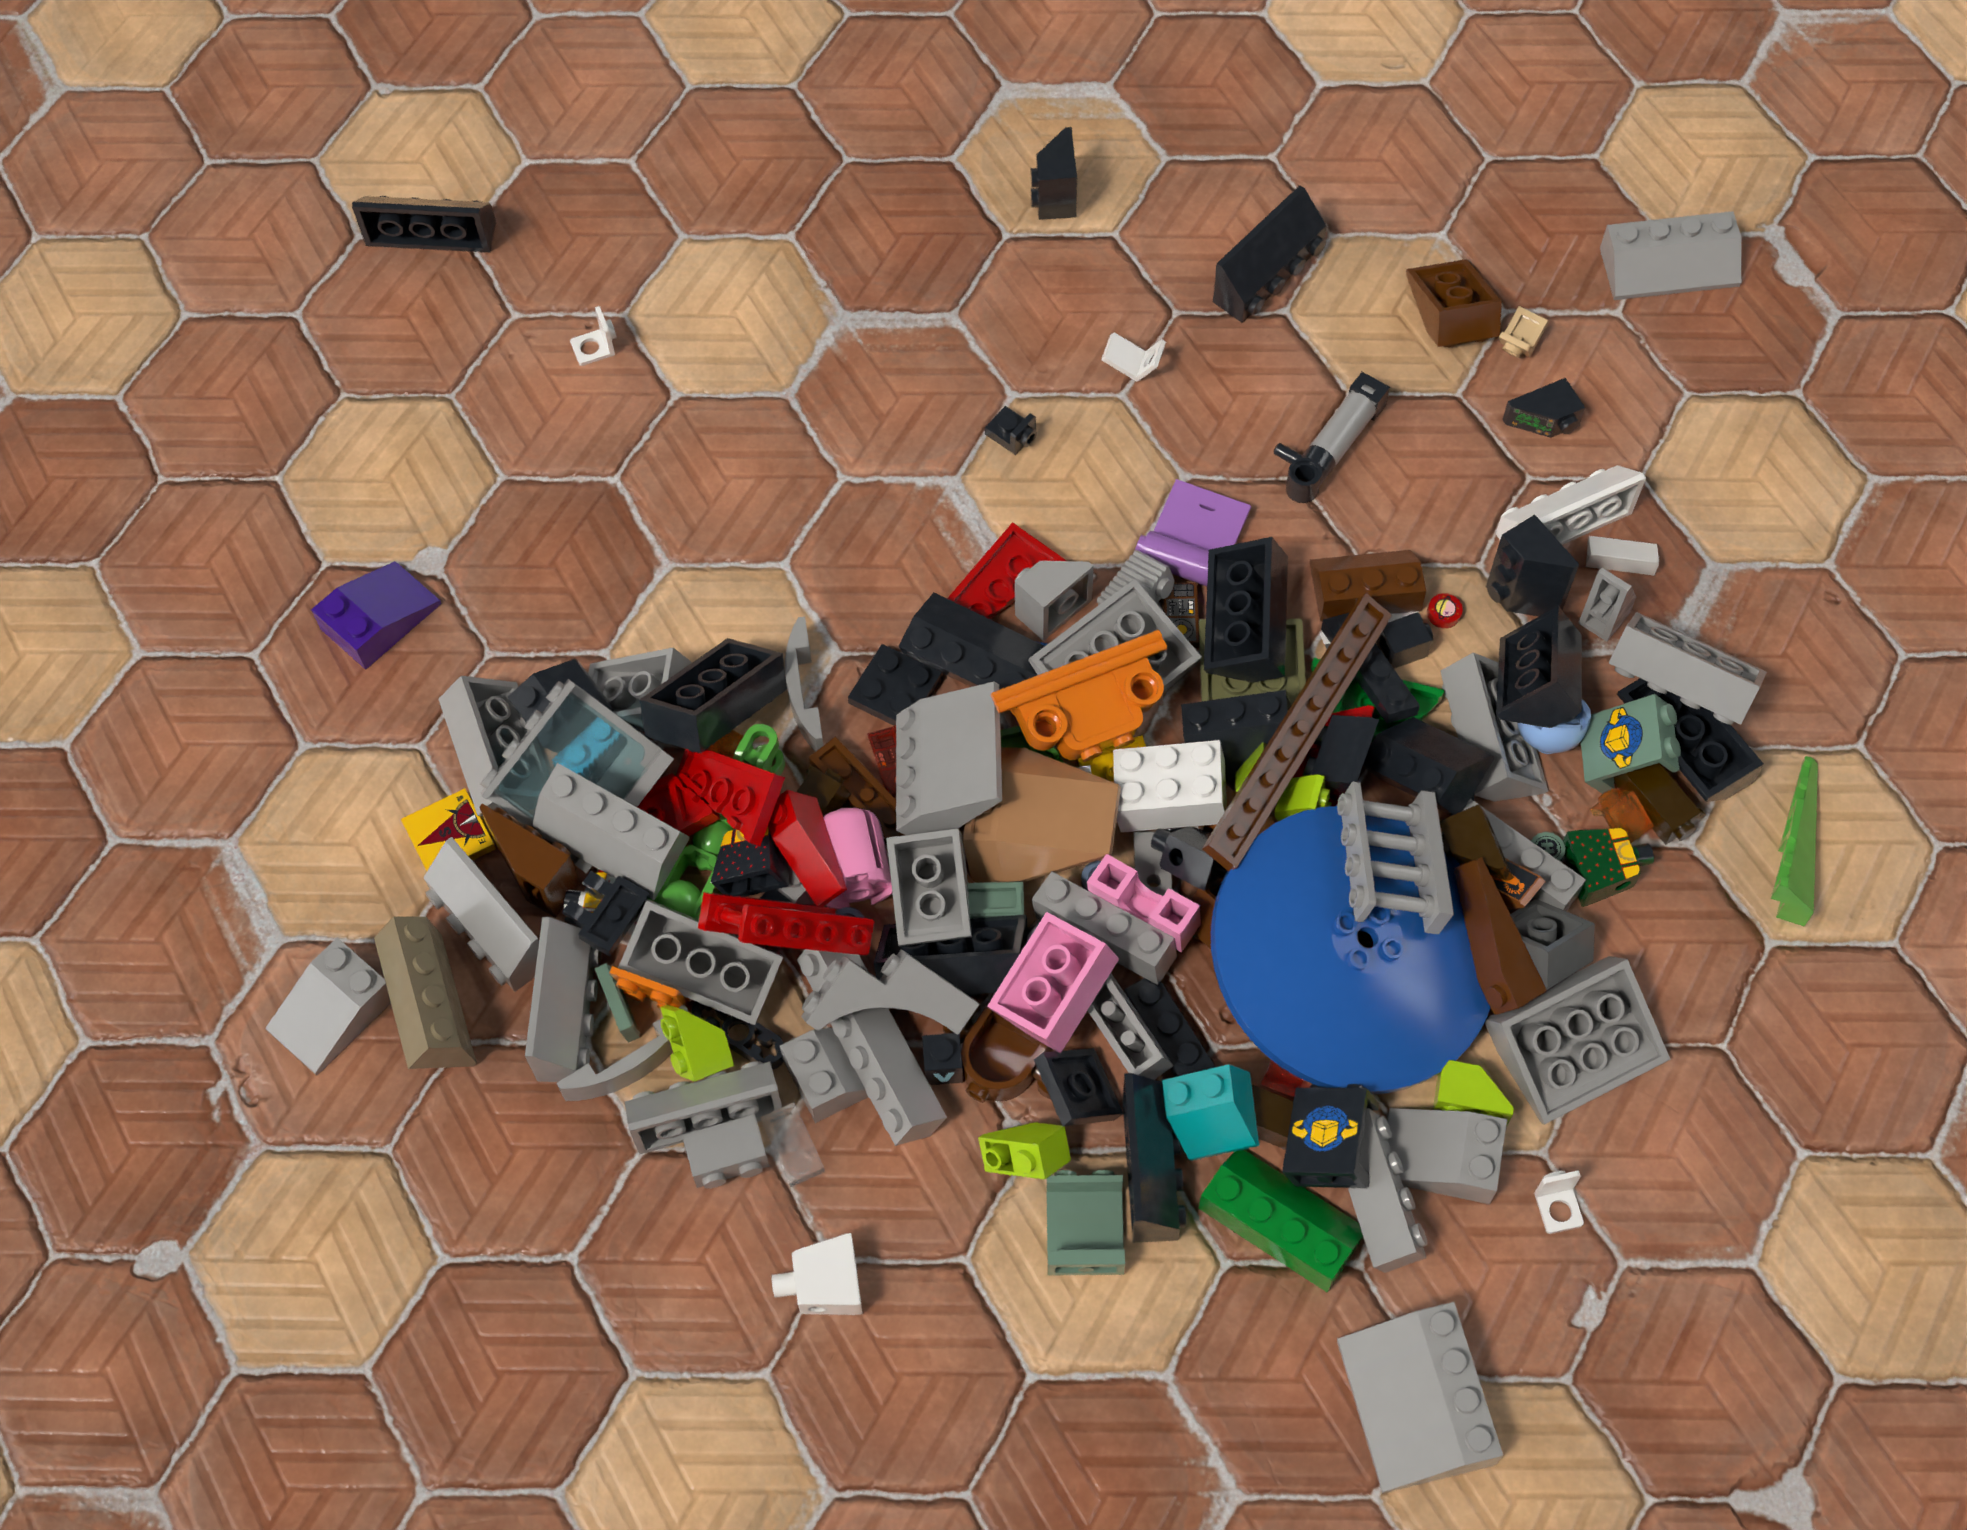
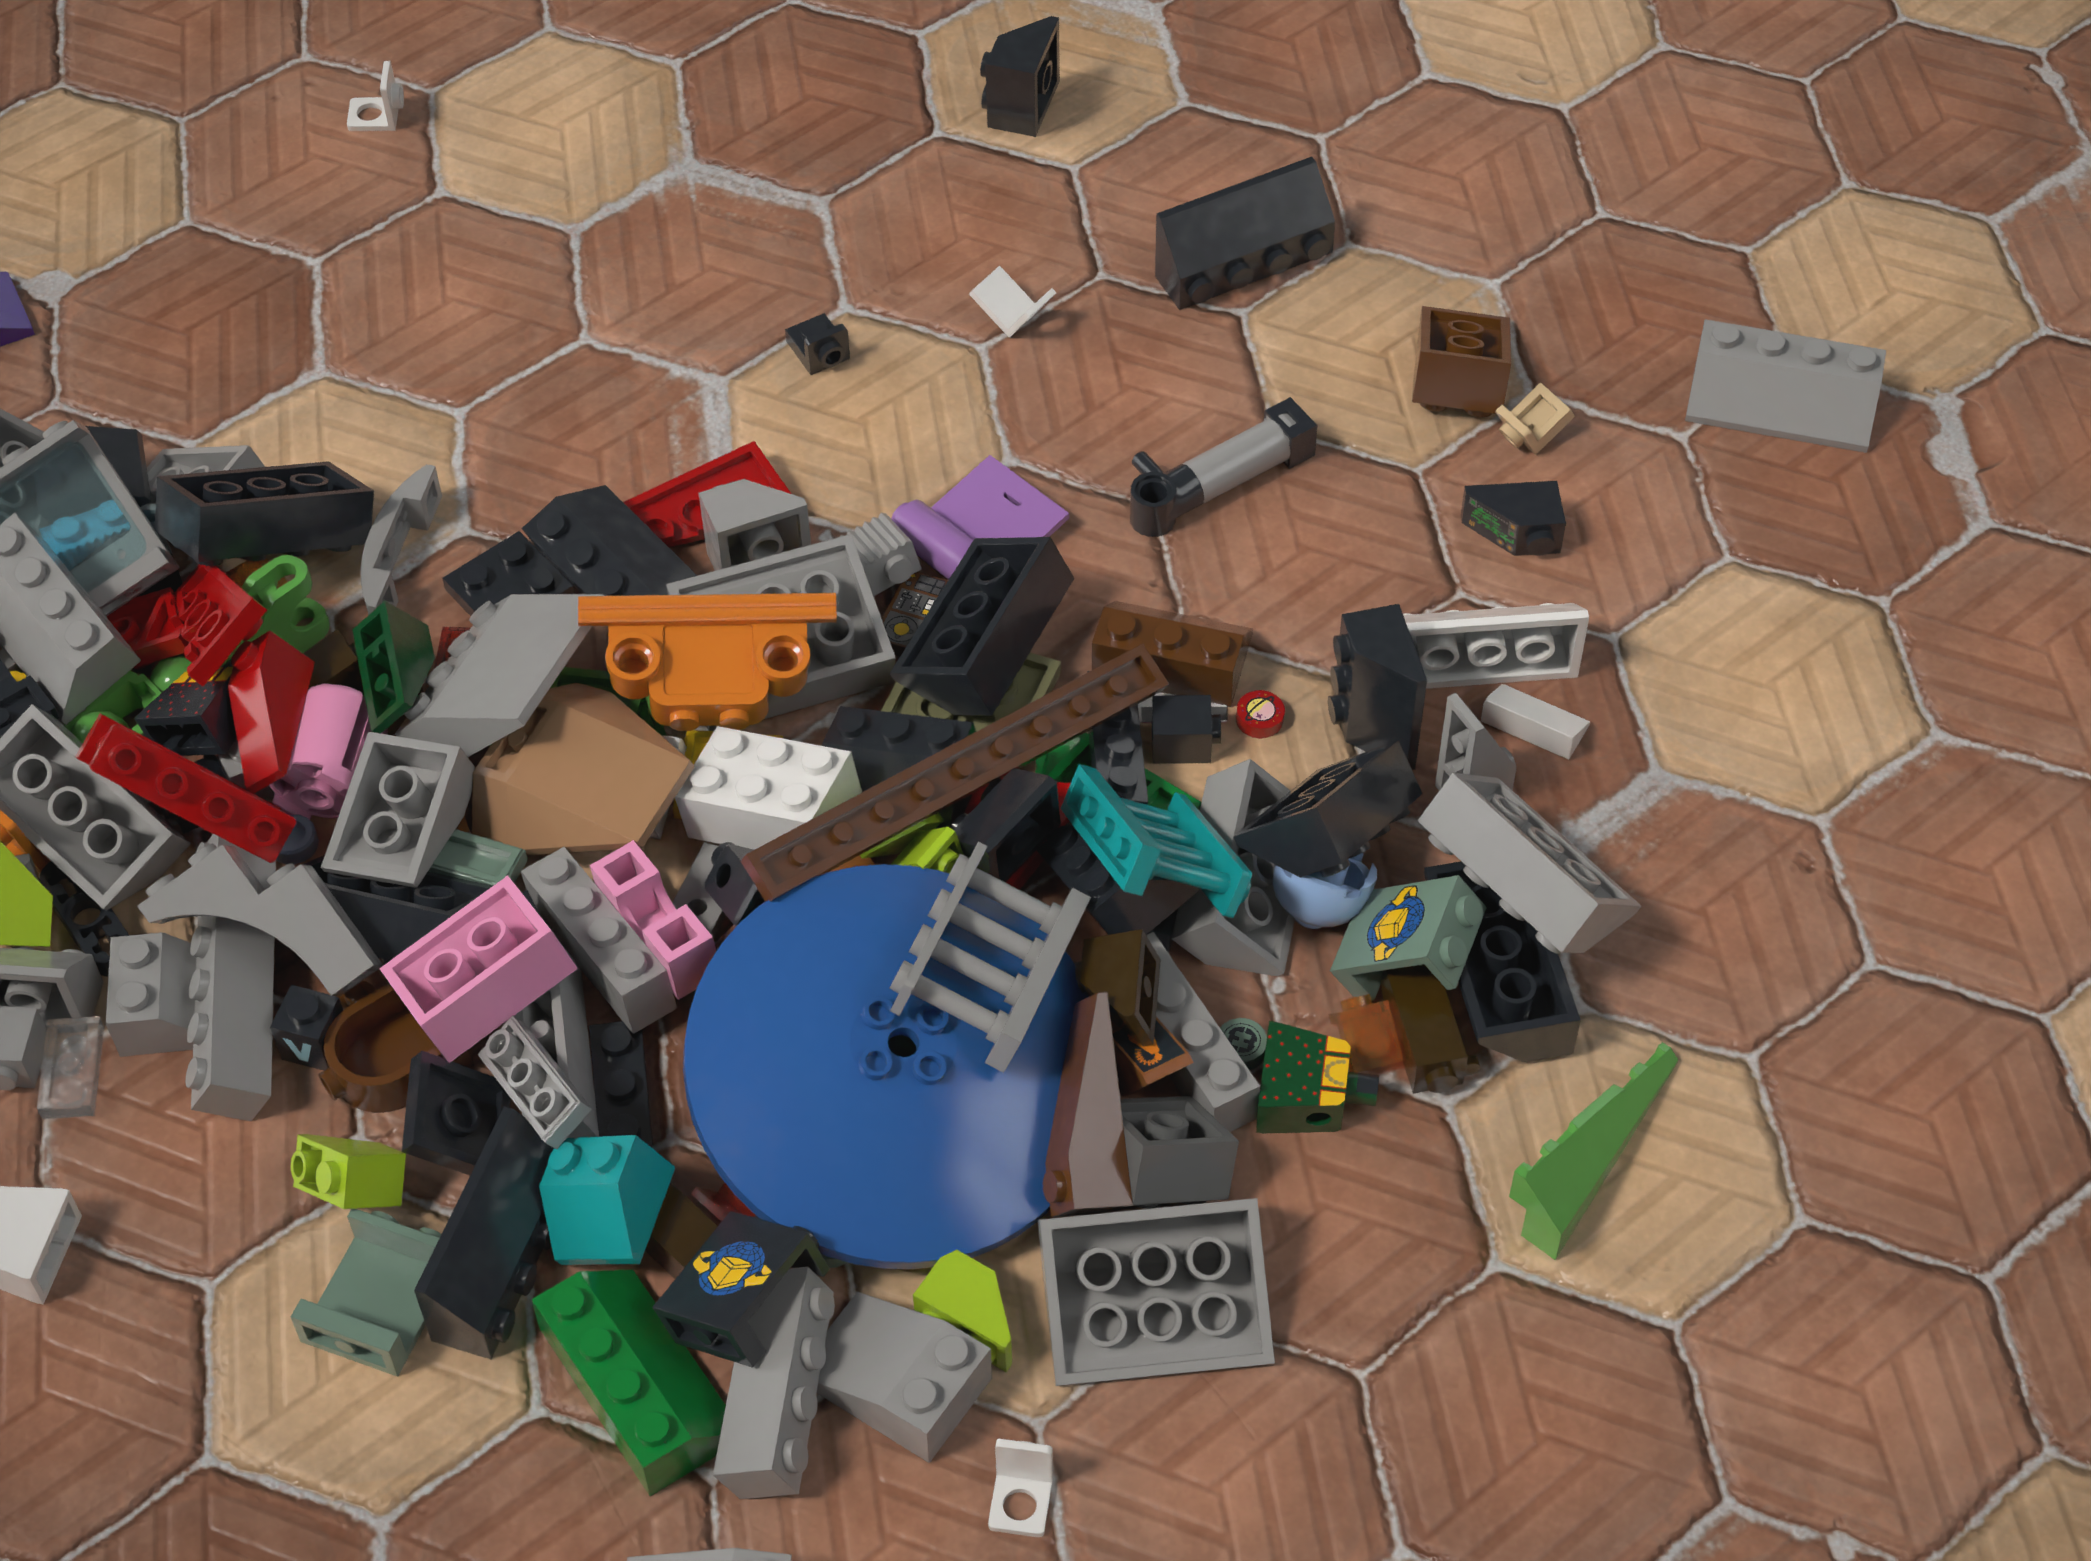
camera: 20 degrees right, 10 degrees down
none -> dark green slope [352,601,435,734]
none -> light grey tile [478,1016,592,1149]
none -> teal fence [1060,764,1252,918]

